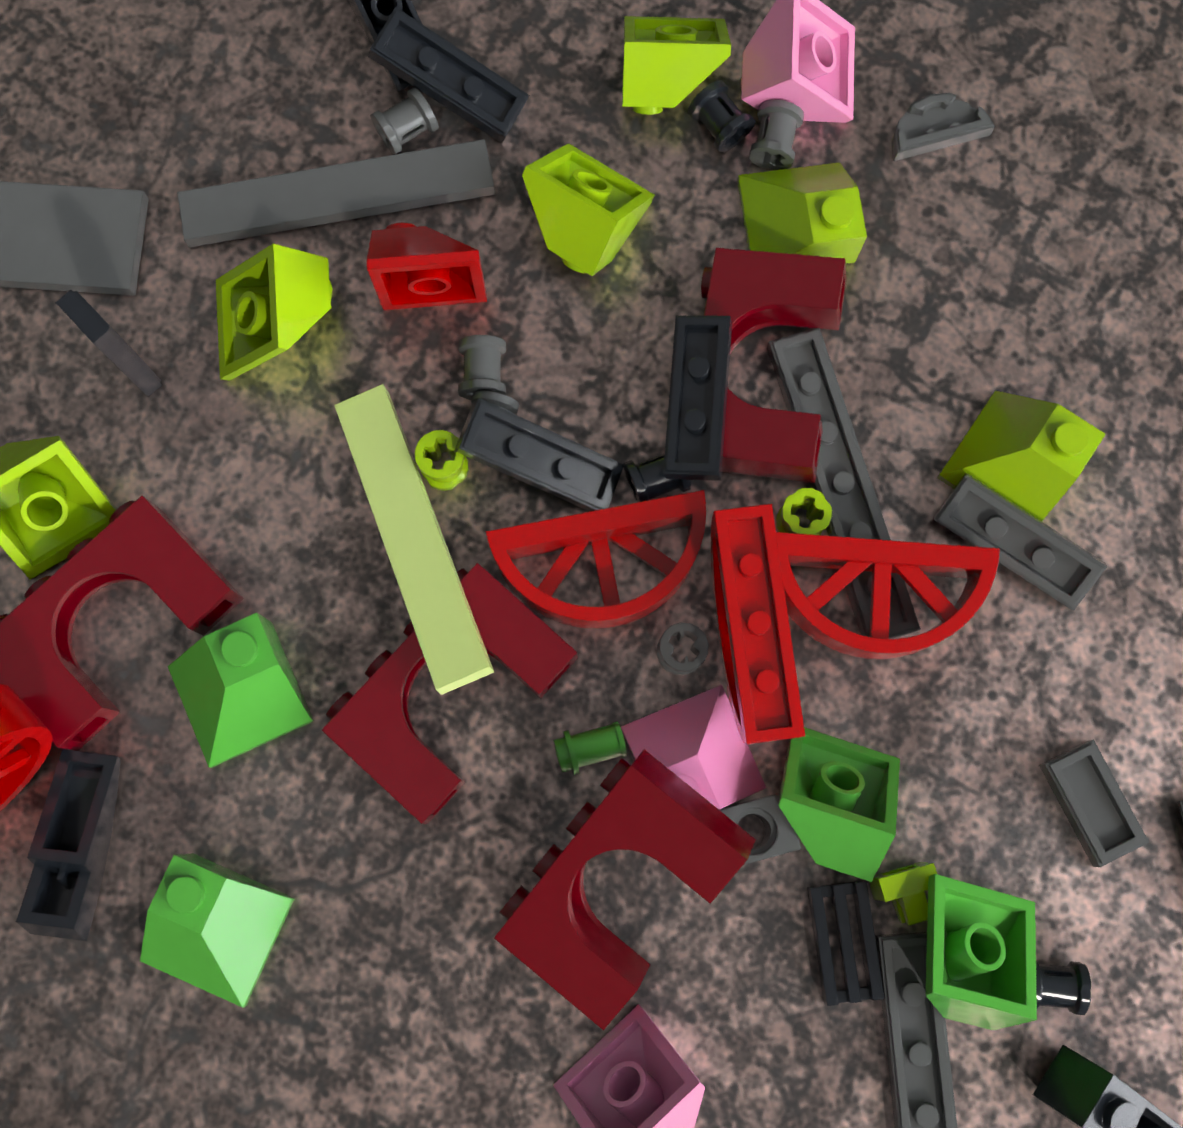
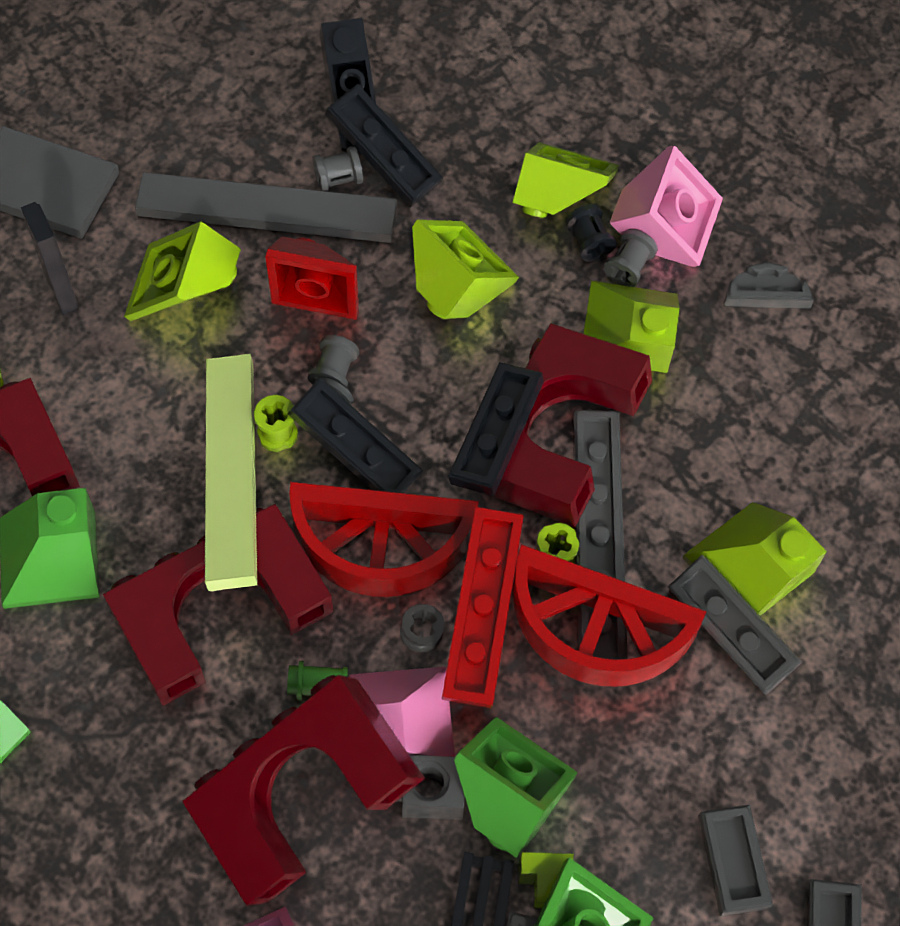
camera: 15 degrees right, 15 degrees down
black bush [623,453,691,503] -> none

